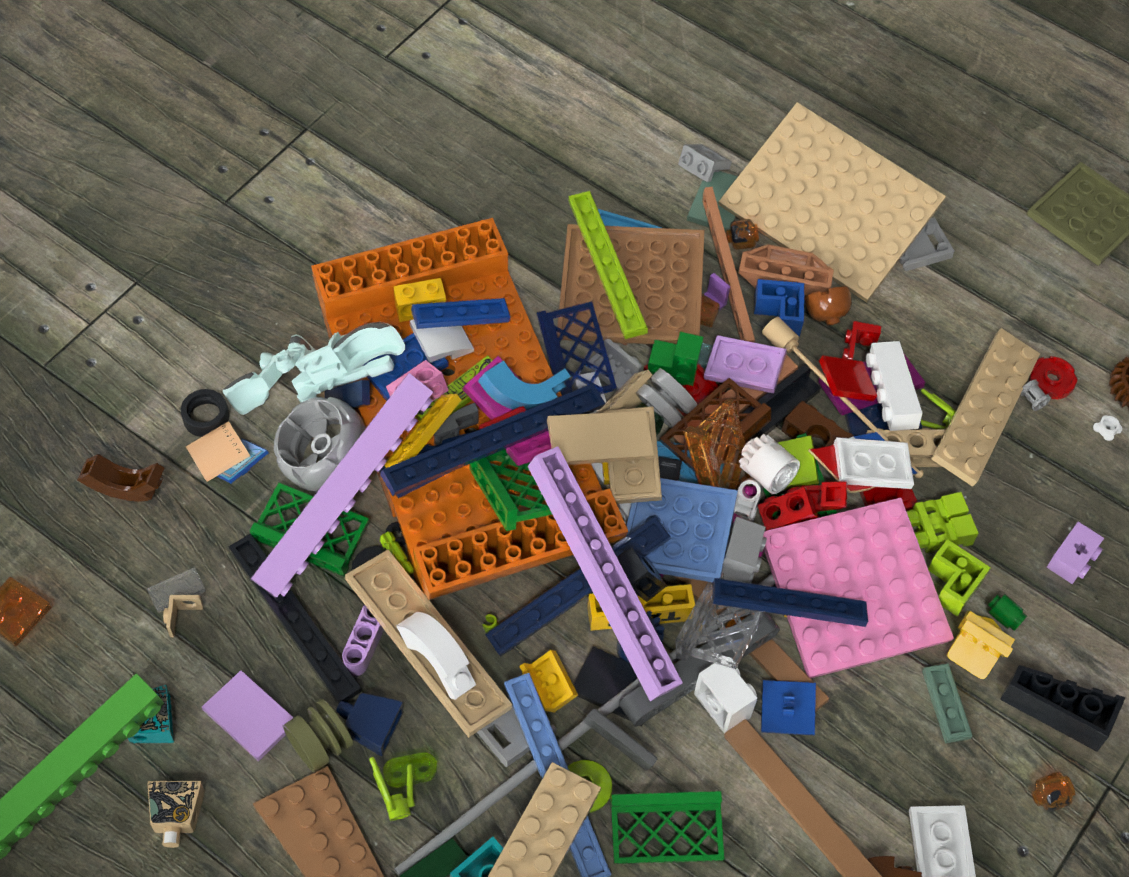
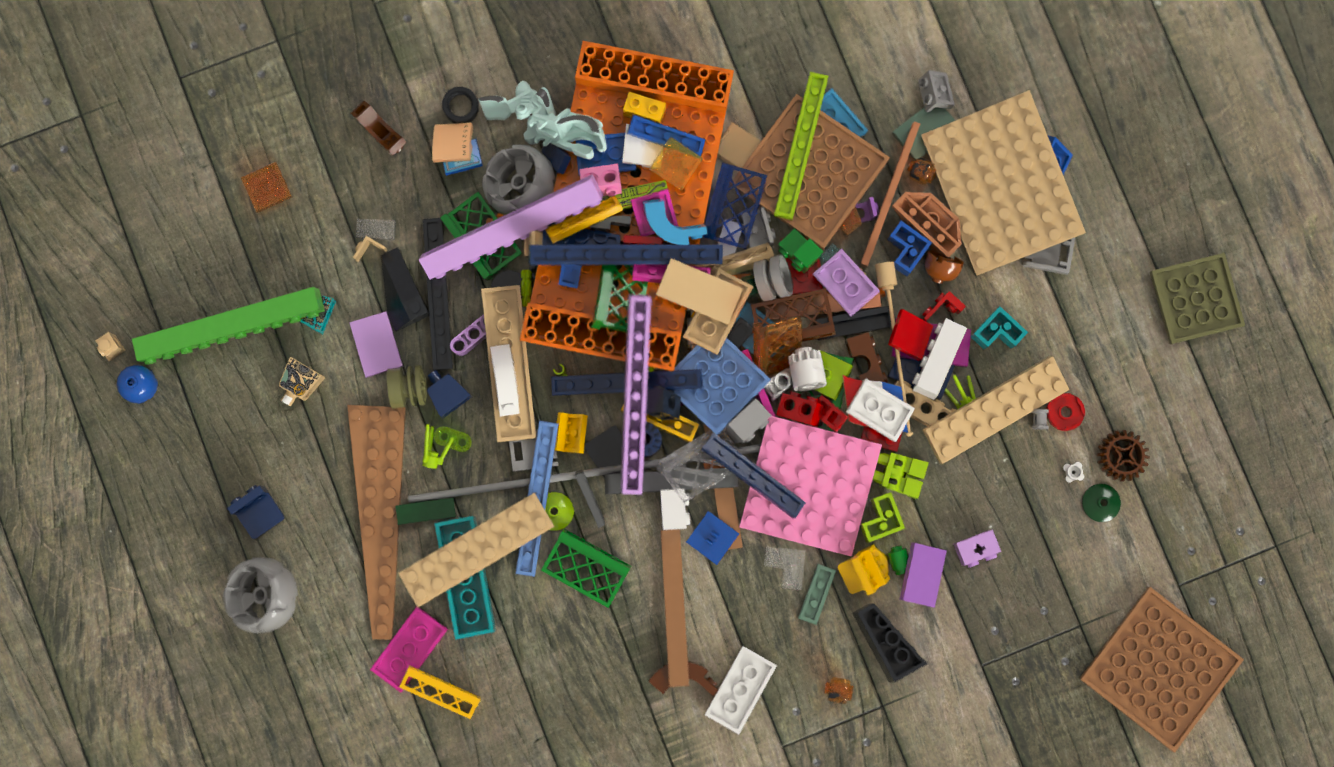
camera: 30 degrees right, 25 degrees up
none -> black wedge [381,247,429,332]
none -> tan slope [522,231,543,257]
none -> blue bracket [558,265,582,288]
none -> clear yellow plate [649,136,703,191]
none -> tan piece [717,122,761,171]
none -> clear brick [763,547,805,590]
none -> medium lavender tile [899,542,946,608]
none -> teal brick [971,306,1028,349]

